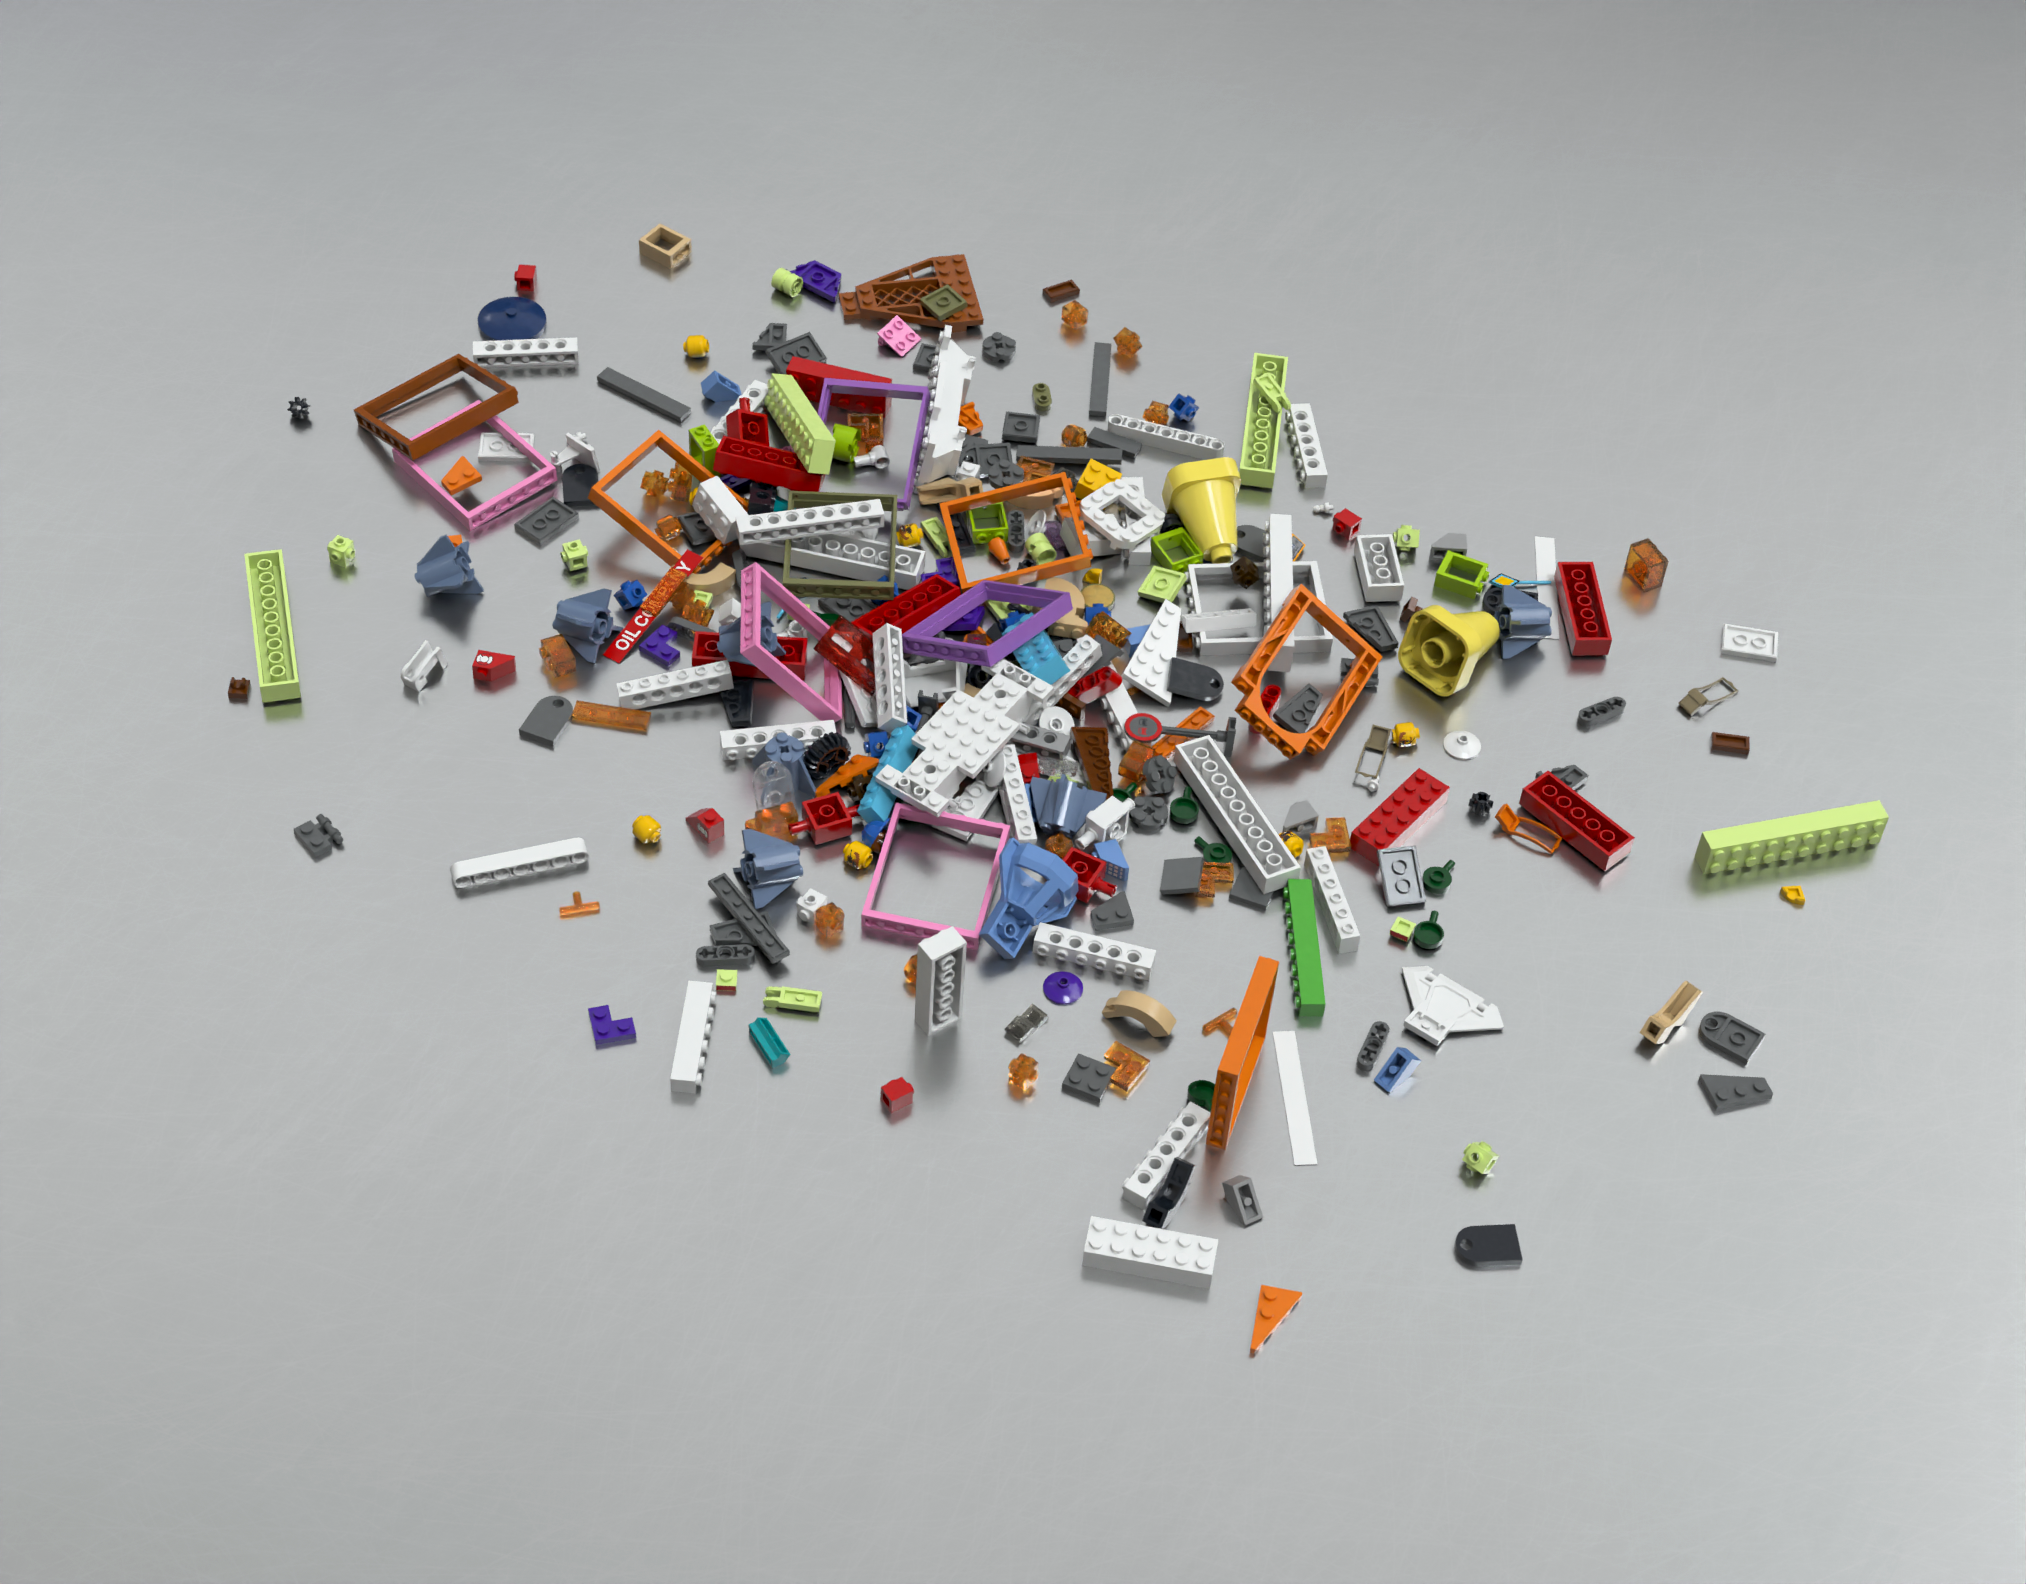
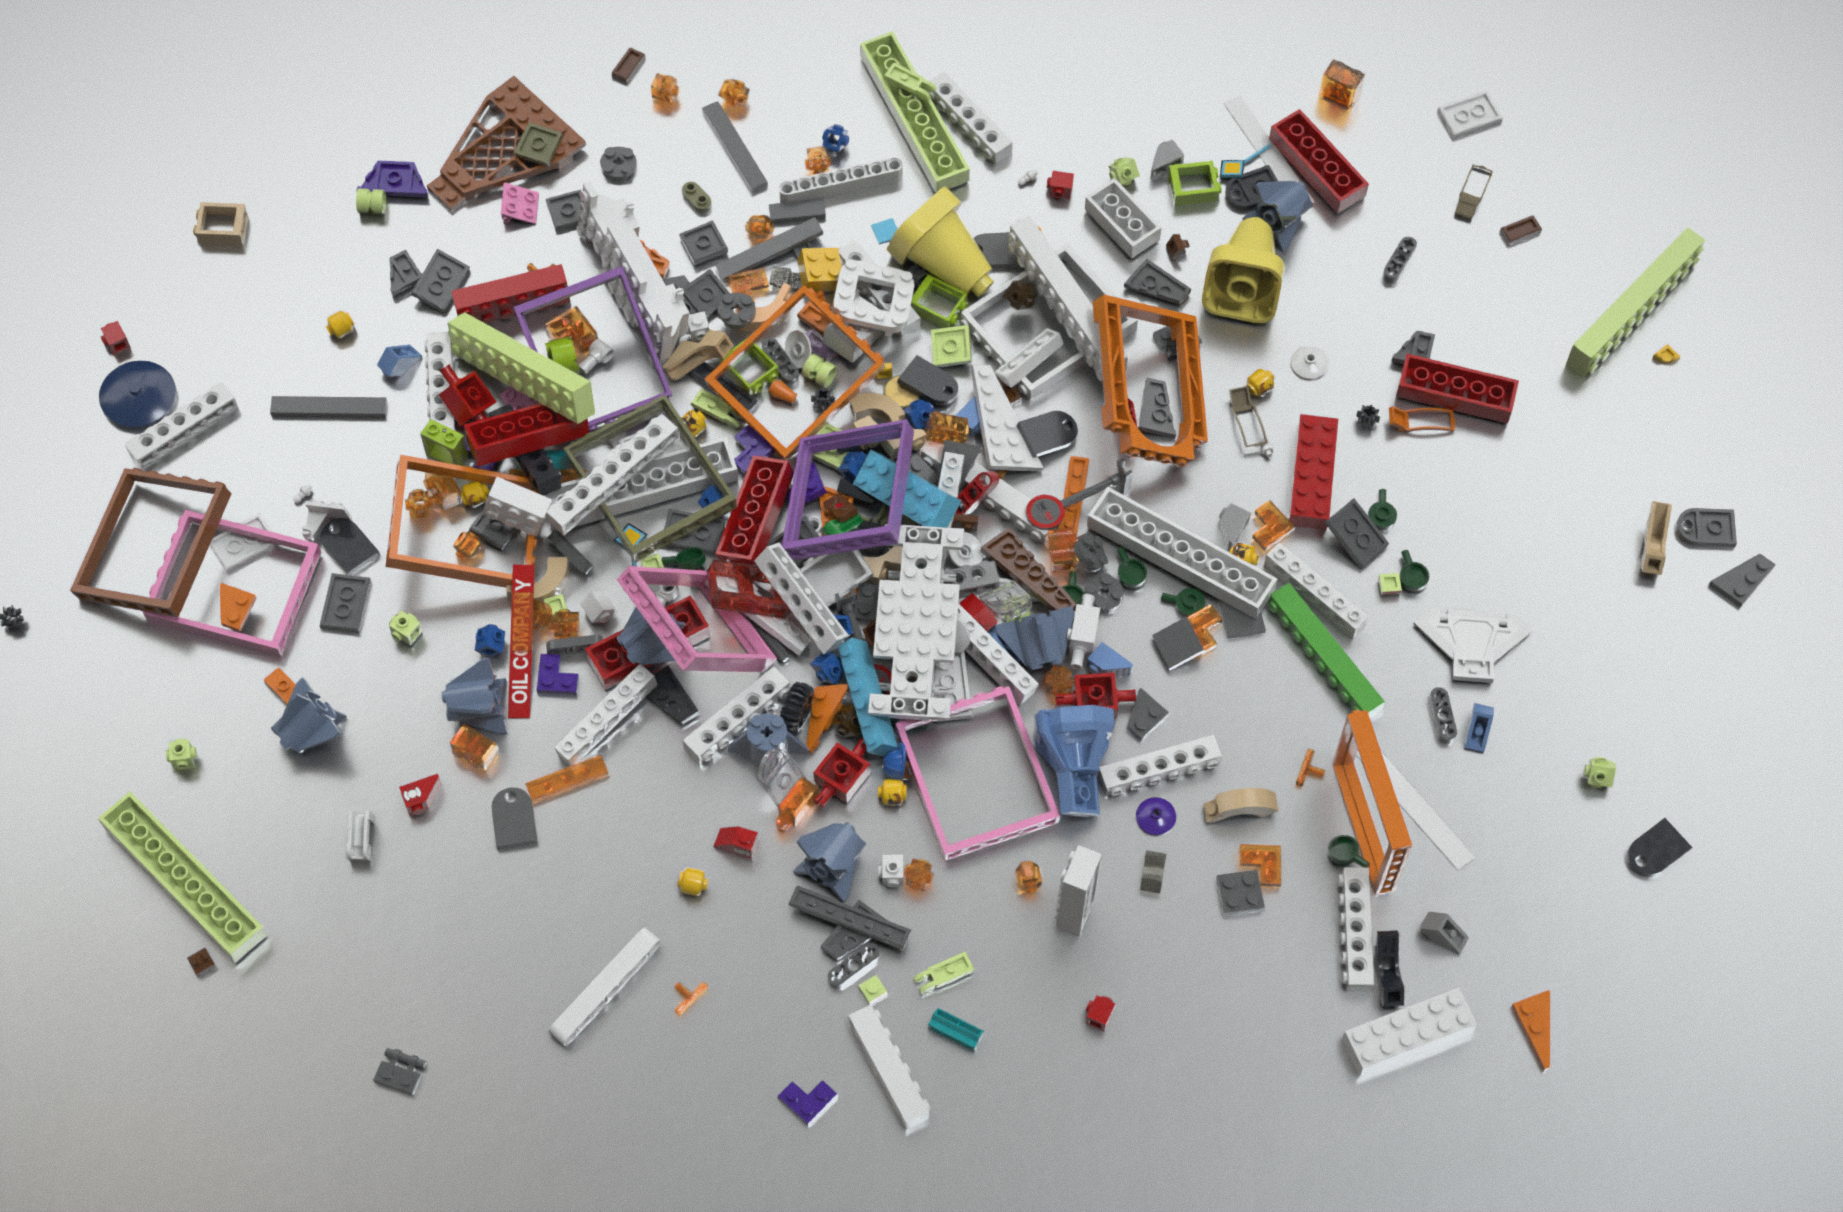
camera: 30 degrees left, 15 degrees up
clear orange brick [1008,1053,1039,1091] -> none
none -> black tile [897,355,958,406]

